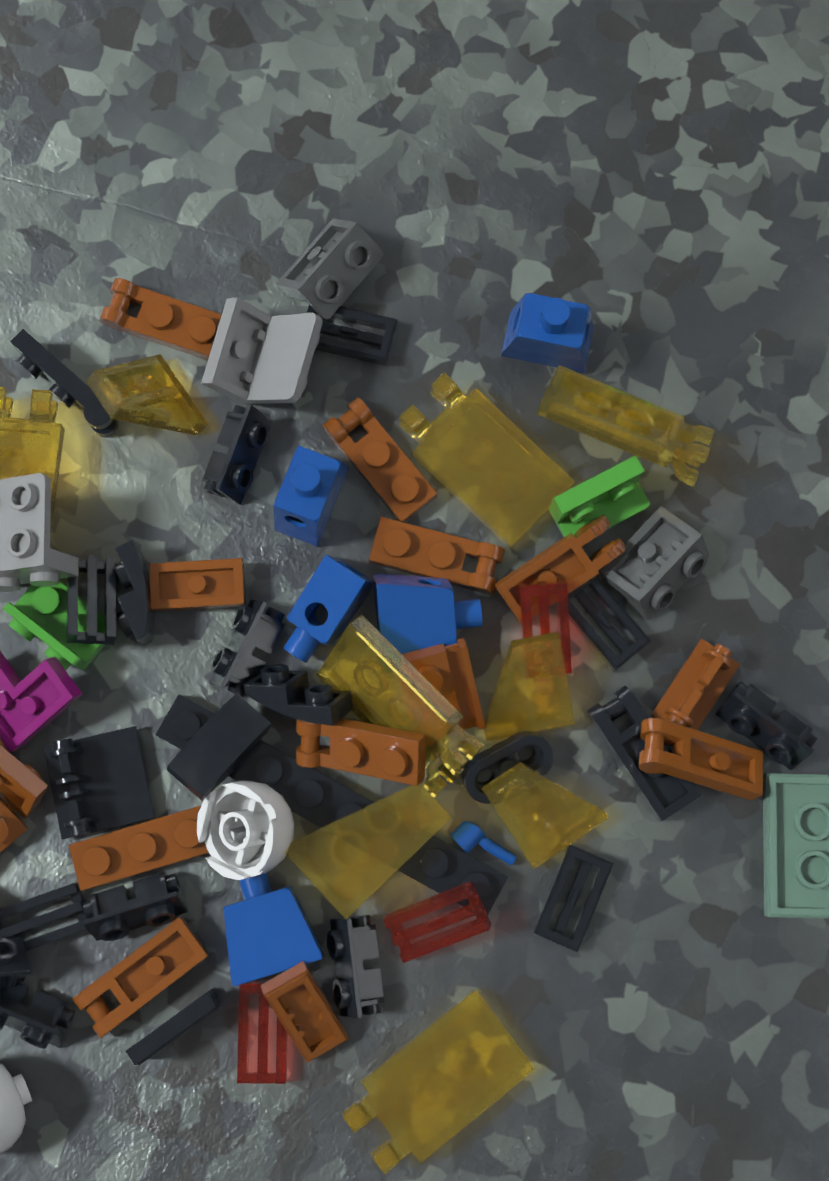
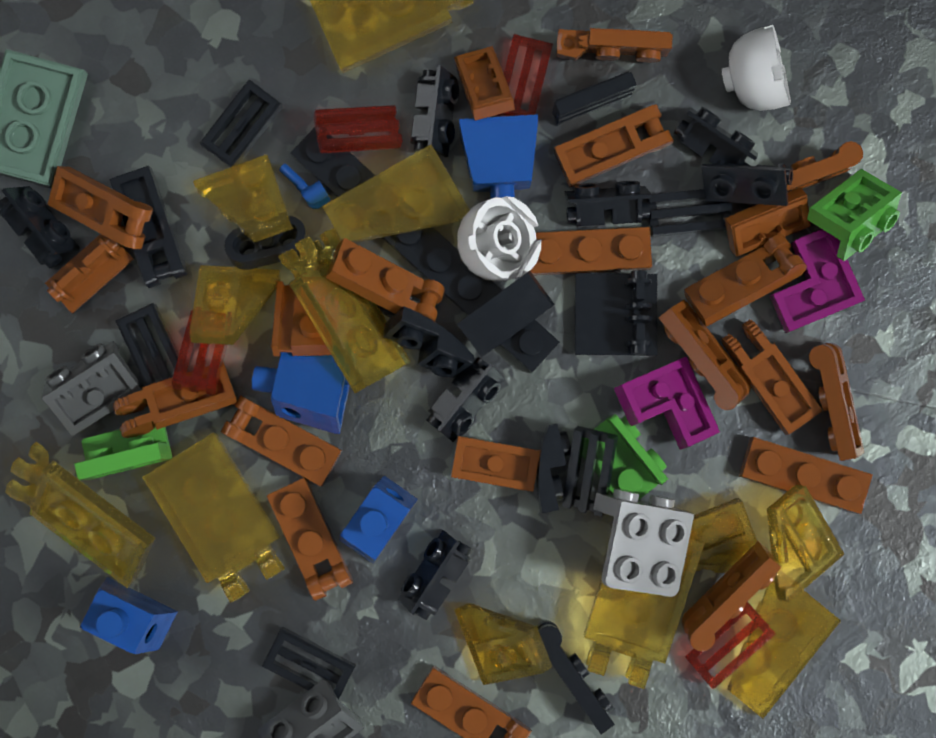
camera: 170 degrees left, 5 degrees up
light grey bracket [201,297,323,404] -> none
blue torso [283,555,374,663] -> none
none -> dark orange hinge [556,28,673,63]

